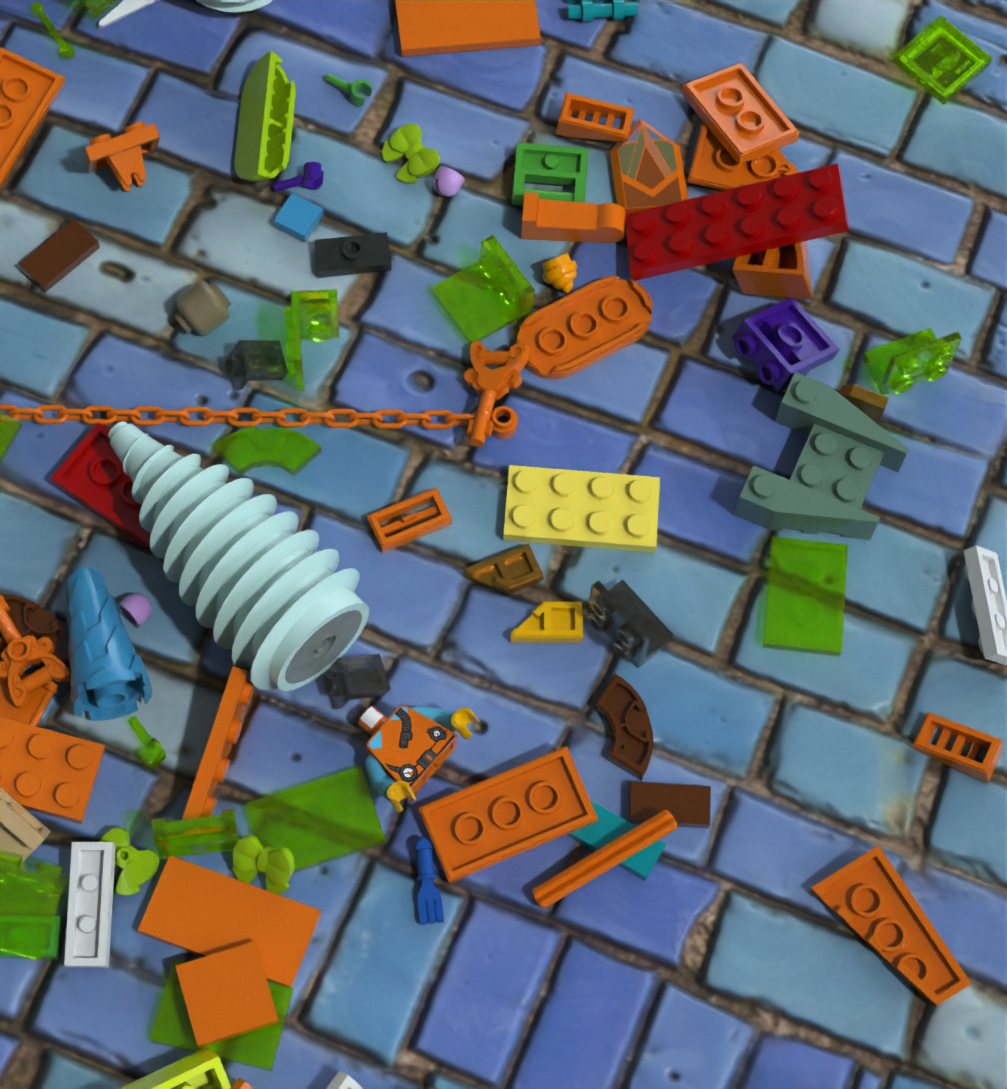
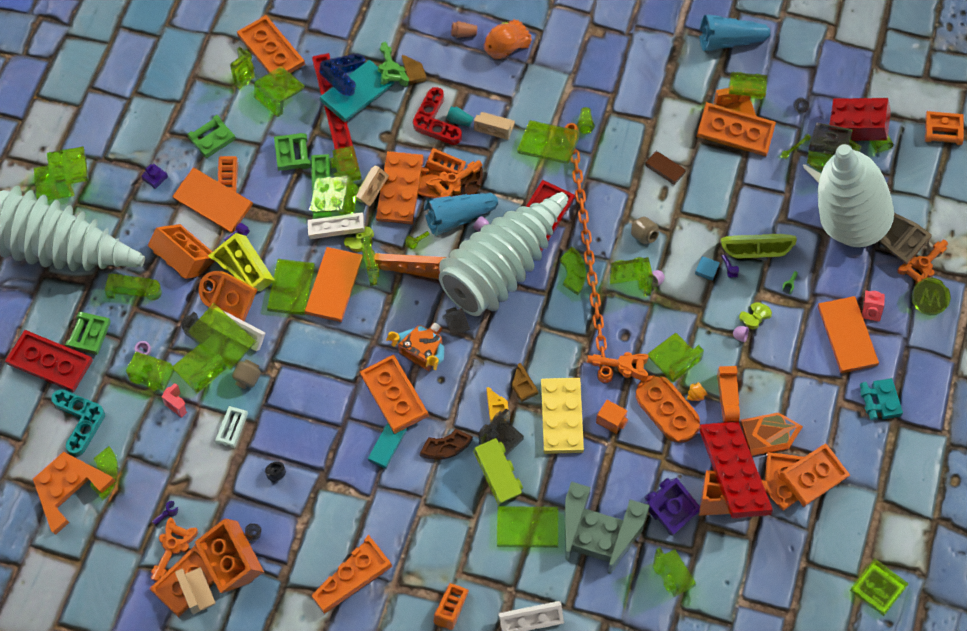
camera: 90 degrees right, 5 degrees down
orange plate [84,121,160,192] -> none
orange tile [175,941,279,1048] -> none
clear smoke bracket [225,340,288,390] -> none
lime piece [232,834,295,895] -> none
clear neon green tile [246,766,386,874] -> none
pearl dark grey plate [315,232,392,278] -> none
orange tile [367,487,452,553] -> none
blue piece [414,837,444,925] -> none
bright green plate [512,143,589,206] -> none
orange axle [532,810,677,908] -> none
orange slope [556,92,635,142] -> none
reddish brown tile [629,782,711,829] -> none
pearl gold tile [836,384,889,424] -> none
none -> black tile [265,462,286,481]
none -> lime brick [473,438,523,505]
none -> orange brick [596,400,629,434]

